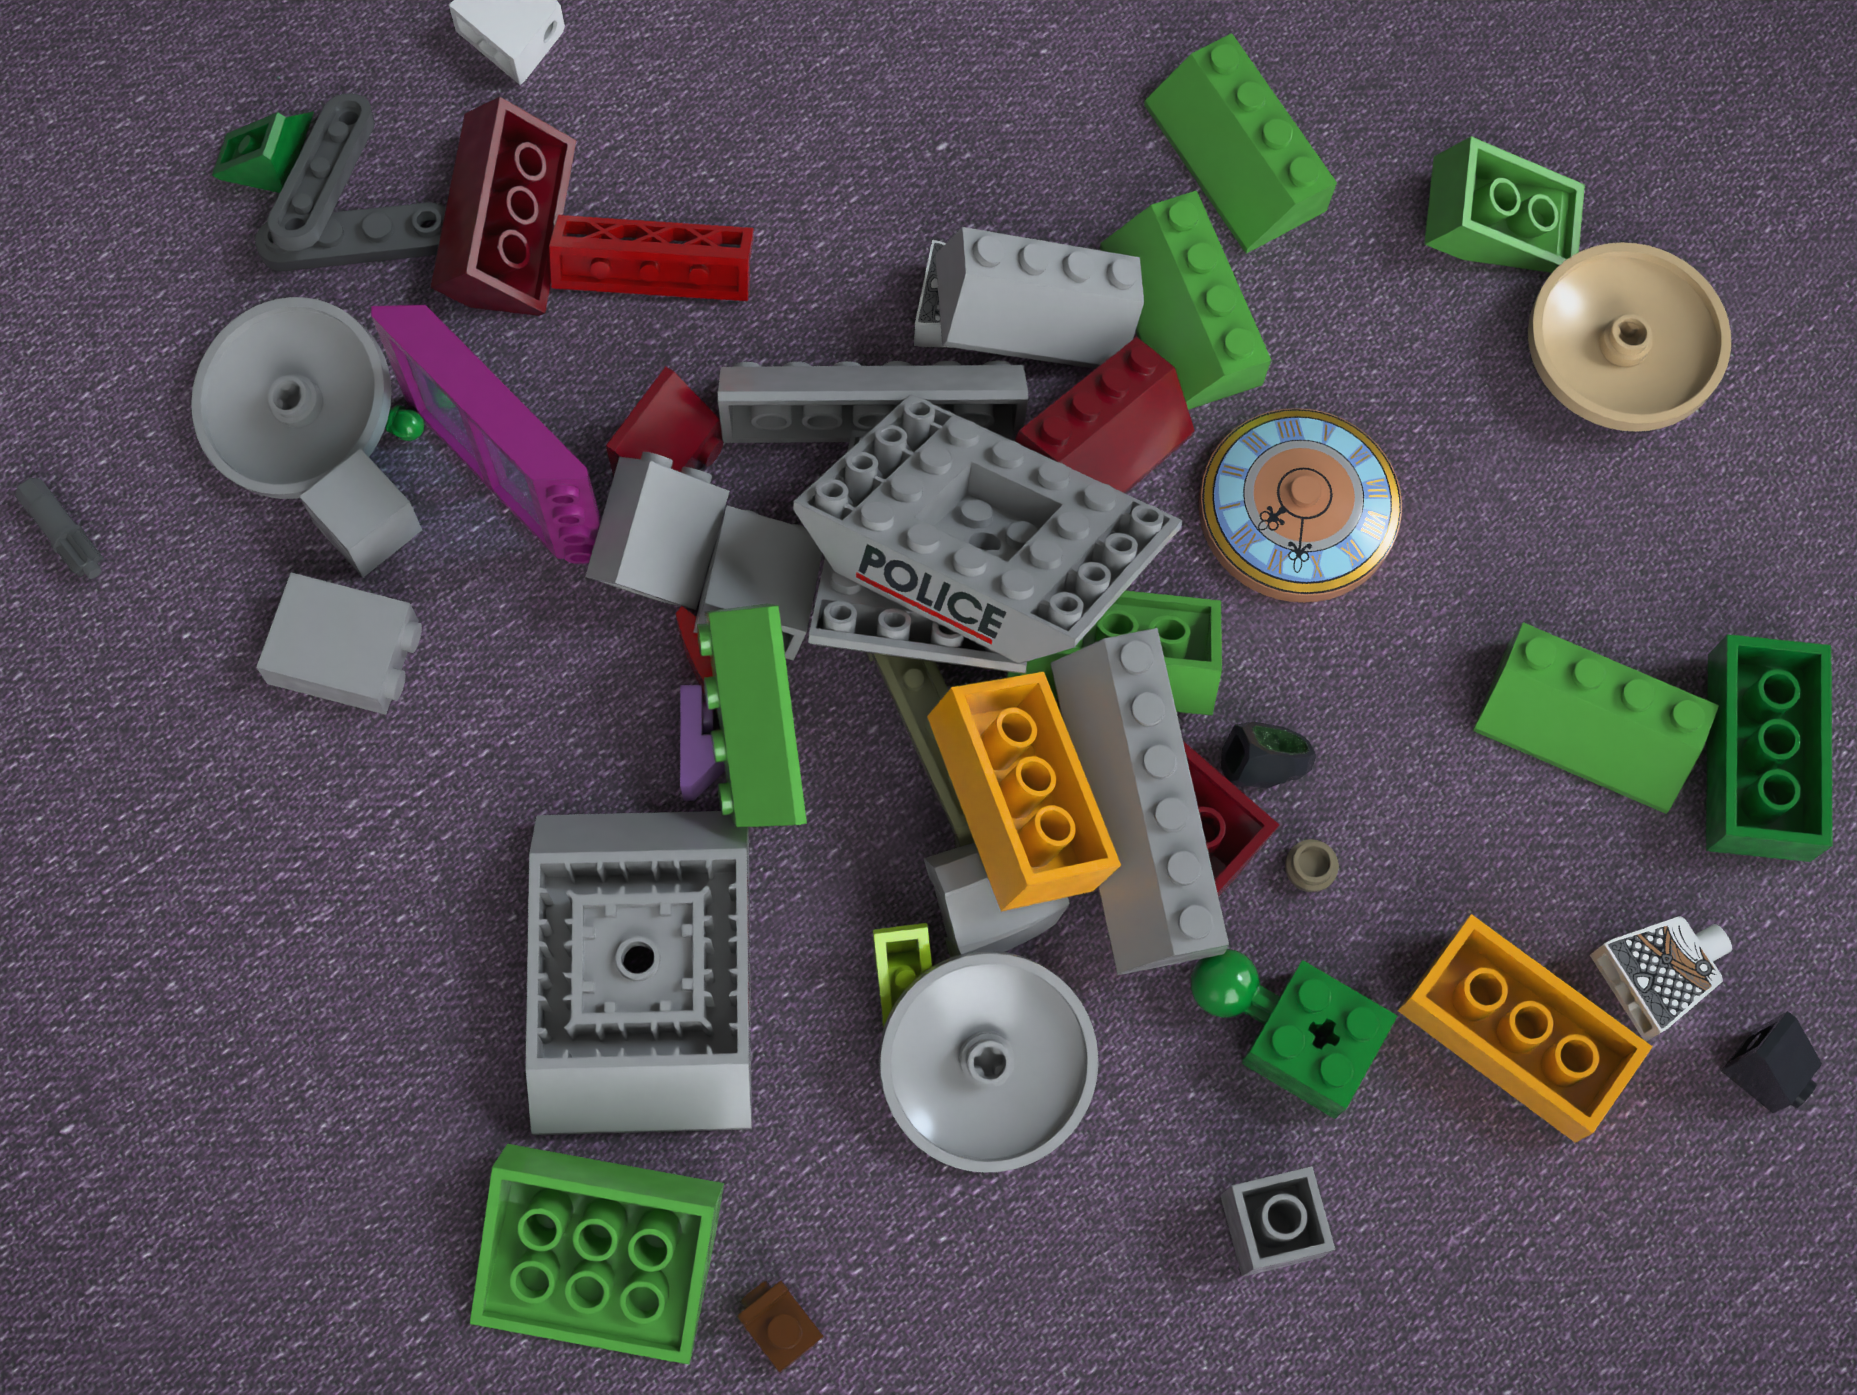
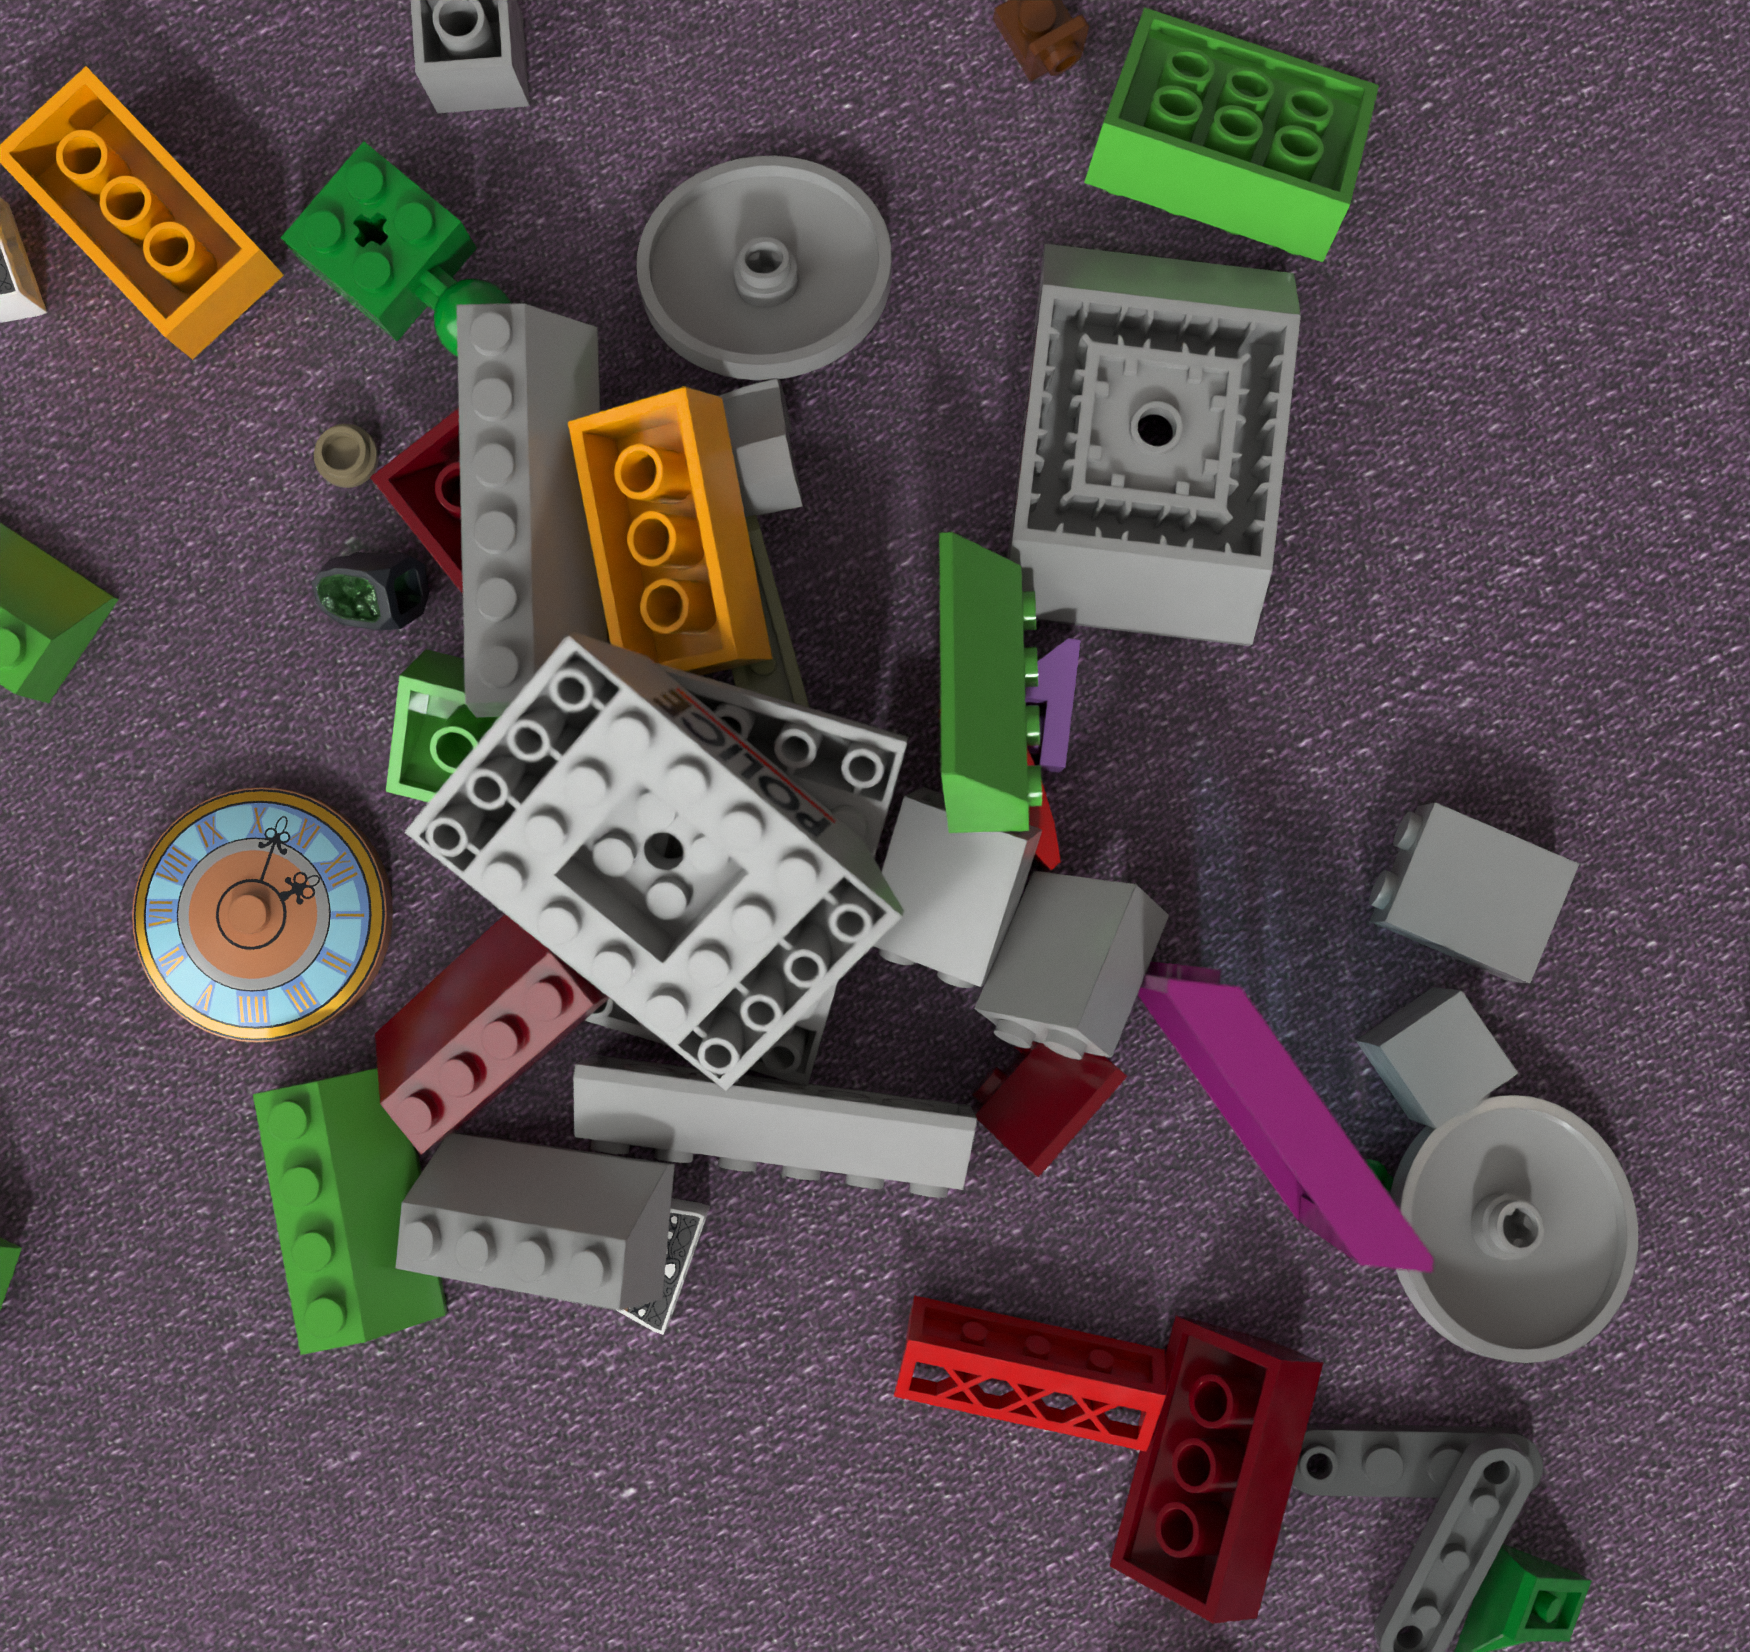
camera: 165 degrees left, 15 degrees up
lime slope [873,923,932,1028] -> none
bright green slope [1144,33,1337,254] -> none

